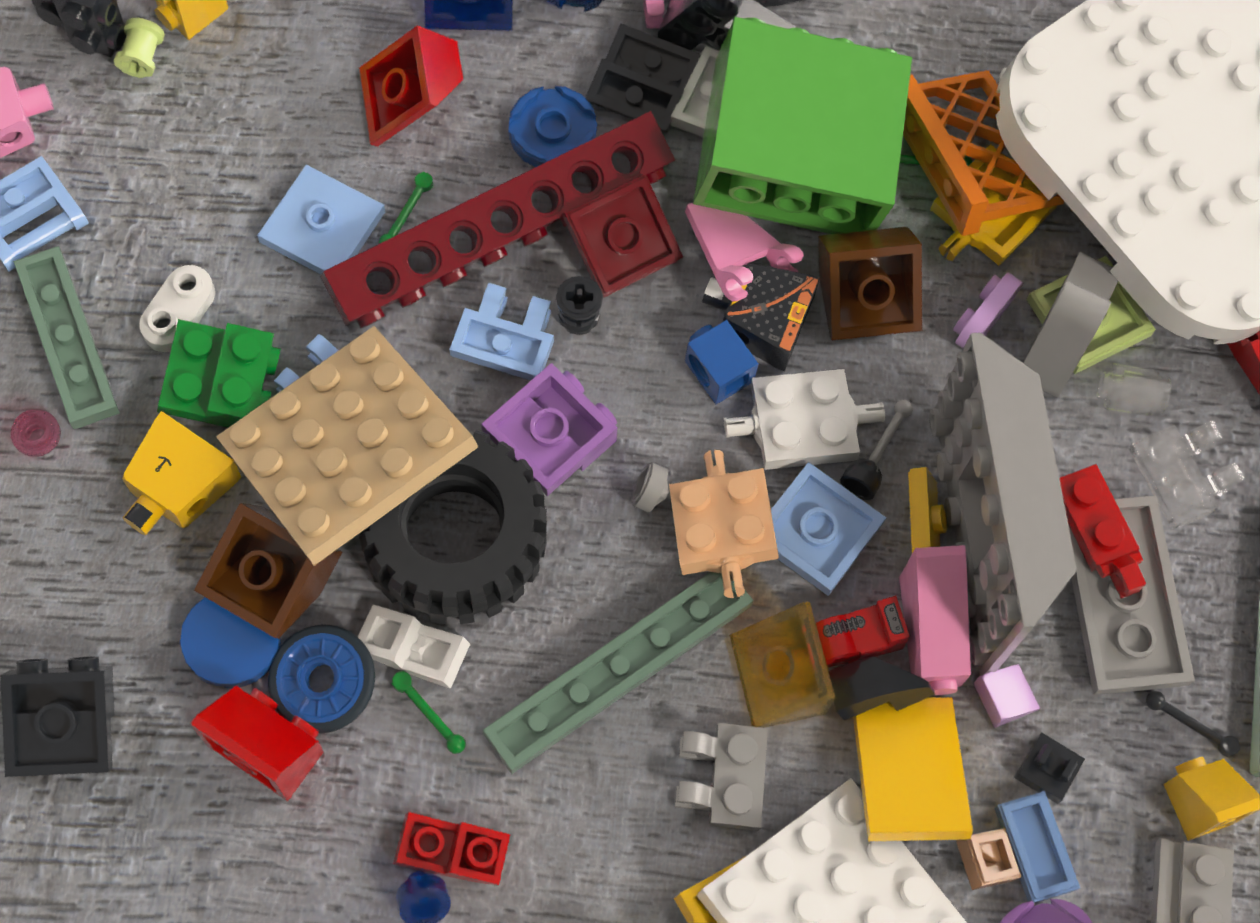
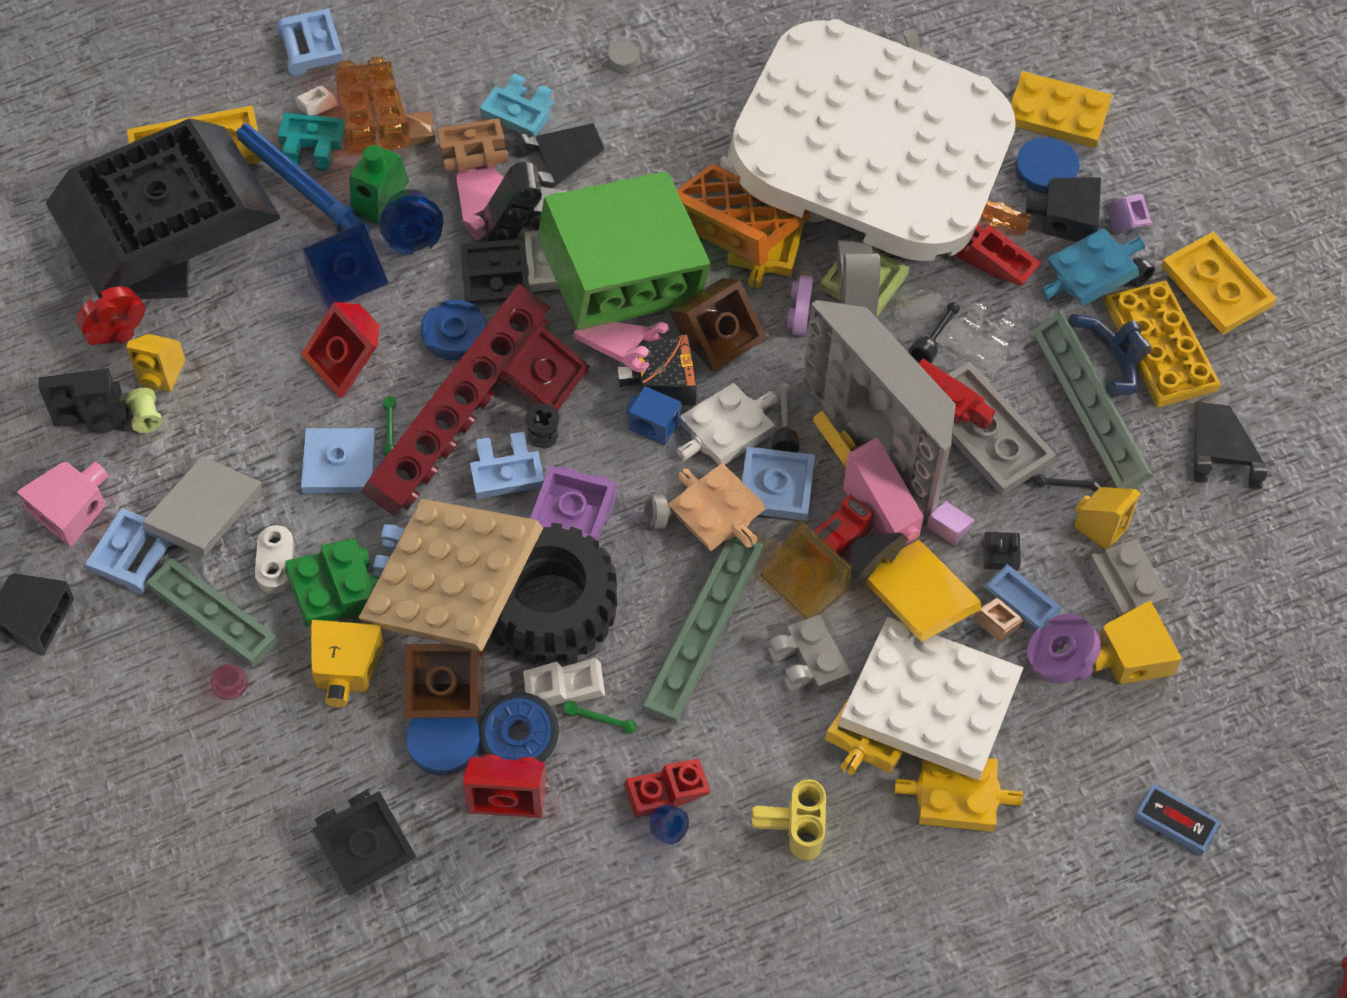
camera: 25 degrees left, 10 degrees down
none -> light grey tile [143,456,262,557]
none -> black hinge [908,302,960,364]

